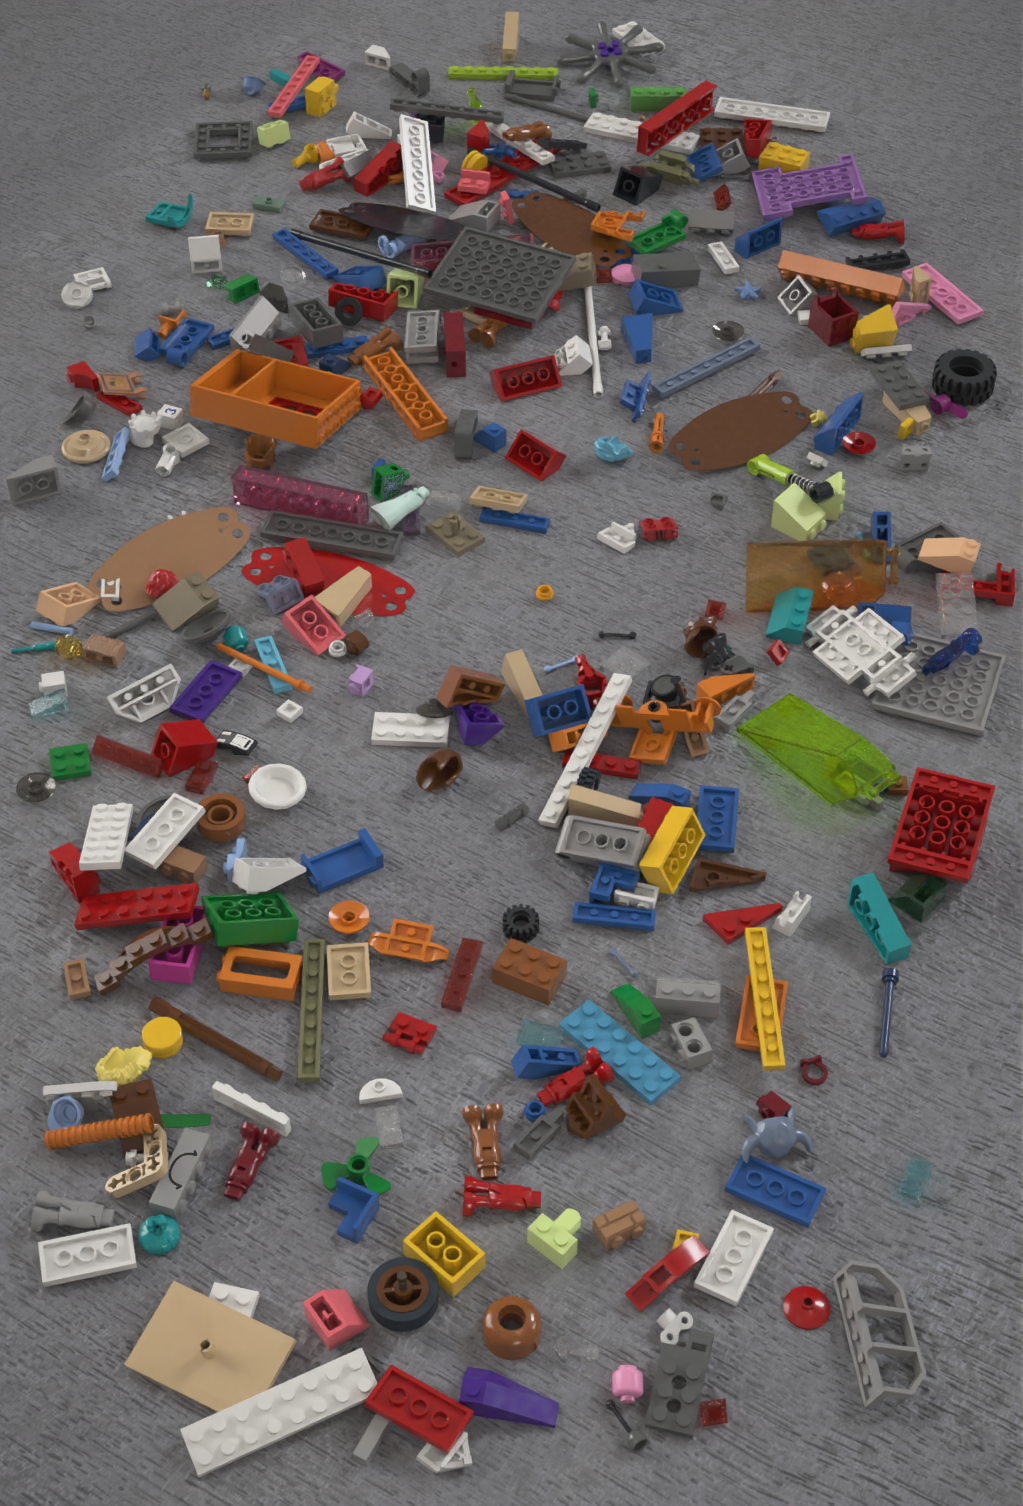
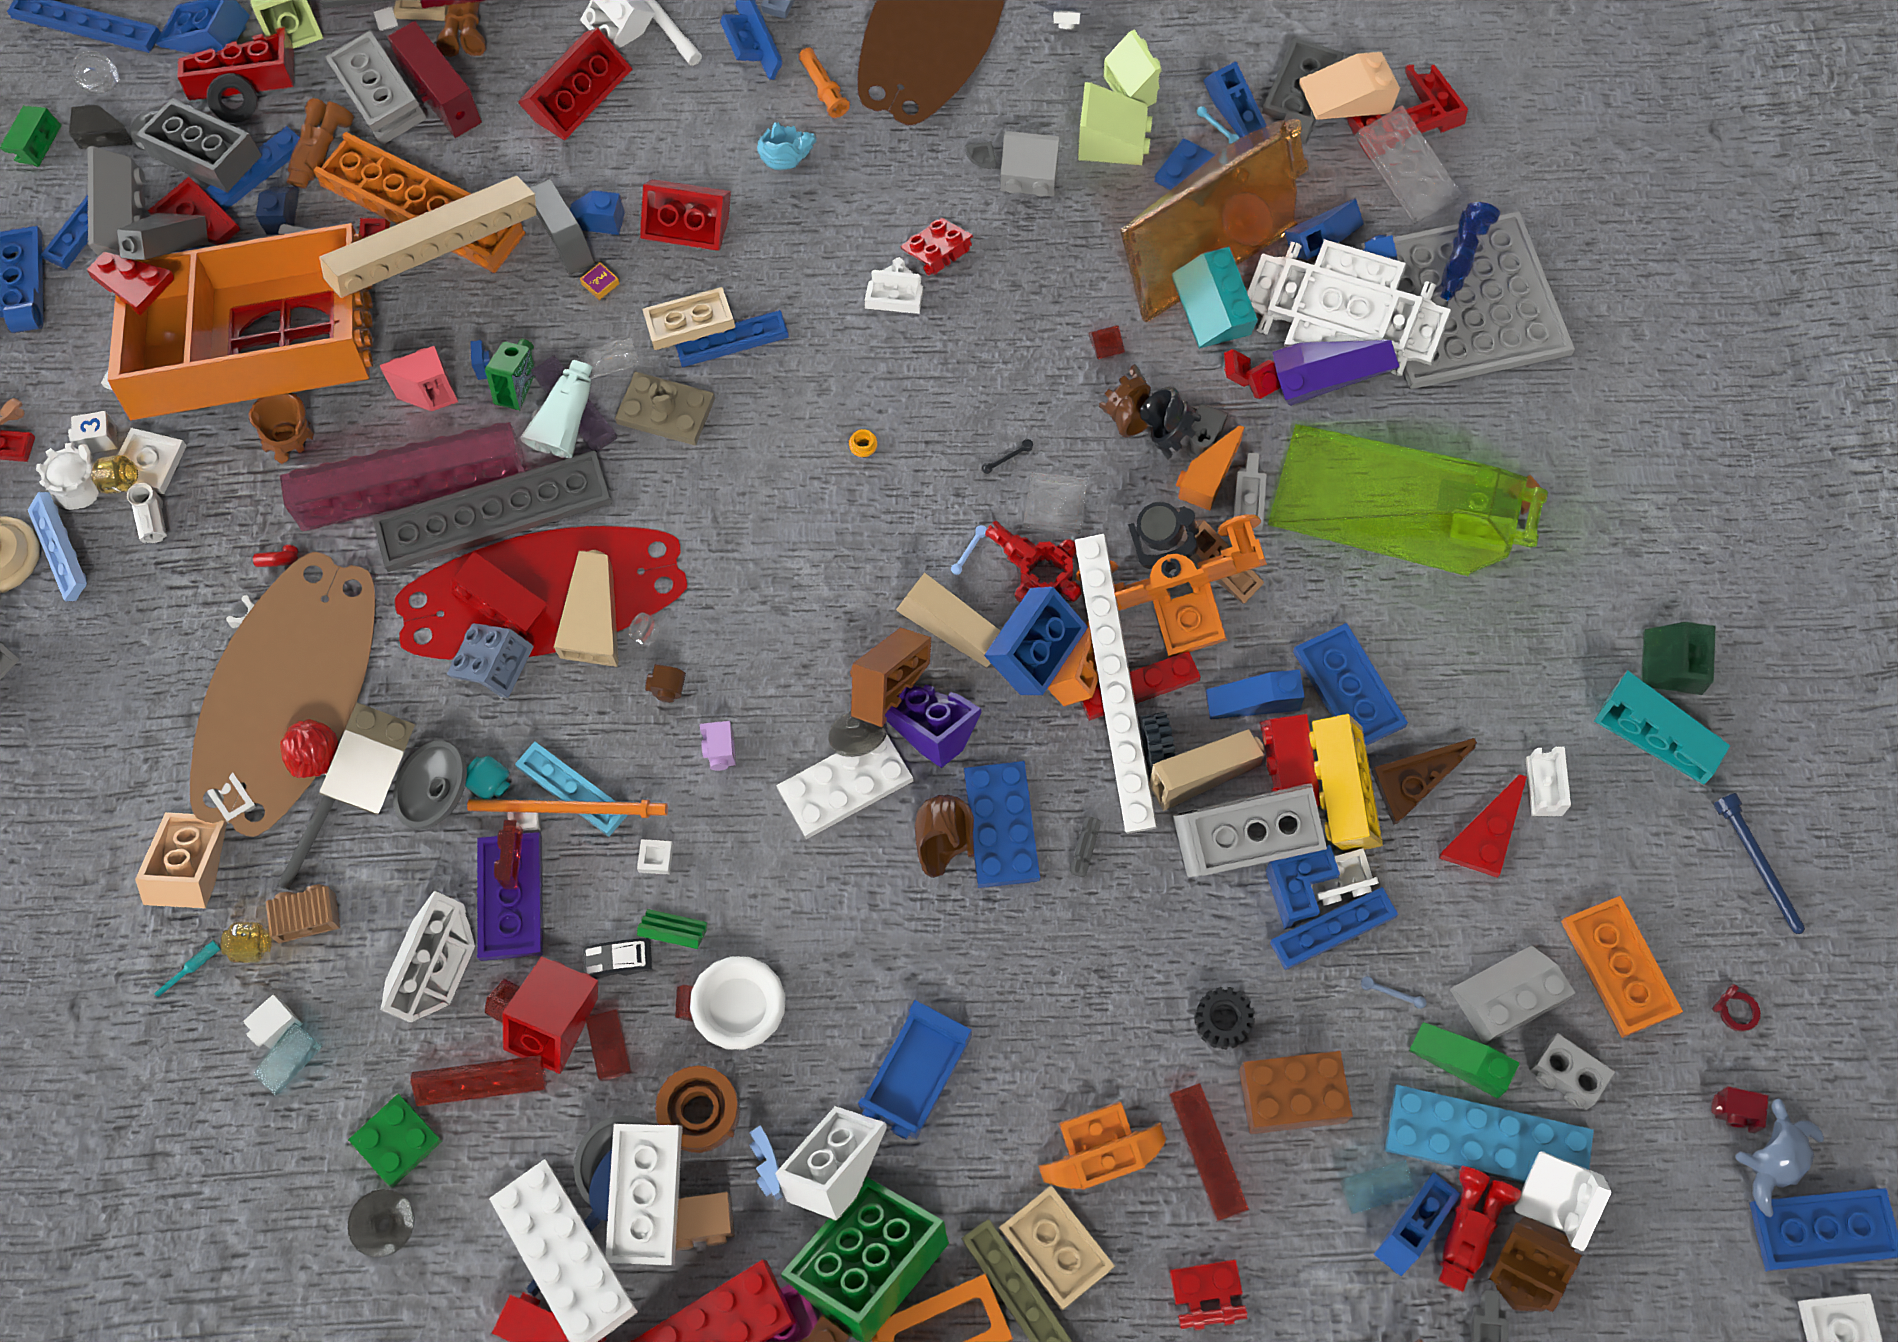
camera: 30 degrees left, 20 degrees up
light blue piece [31,621,73,635] -> none
coral slope [280,594,346,656] -> none
white plate [328,640,347,657] -> none
orange dish [329,900,370,934] -> none
blue plate [524,1100,546,1122] -> none
yellow plate [745,927,785,1071] -> none
piece [747,454,834,504] -> none
red wedge [887,767,996,884] -> none
none -> wing [87,251,175,316]
none -> clear yellow head [91,455,138,494]
none -> red arm [253,544,299,568]
none -> tan brick [320,176,536,298]
none -> coral slope [380,346,458,412]
none -> clear red plate [494,820,523,889]
none -> tile [580,263,620,300]
none -> green tile [637,909,708,949]
none -> blue plate [964,761,1040,888]
none -> light grey slope [1001,131,1059,197]
none -> red plate [1245,360,1281,399]
none -> dark purple wedge [1272,340,1400,406]
none -> white bracket [1514,1152,1611,1251]

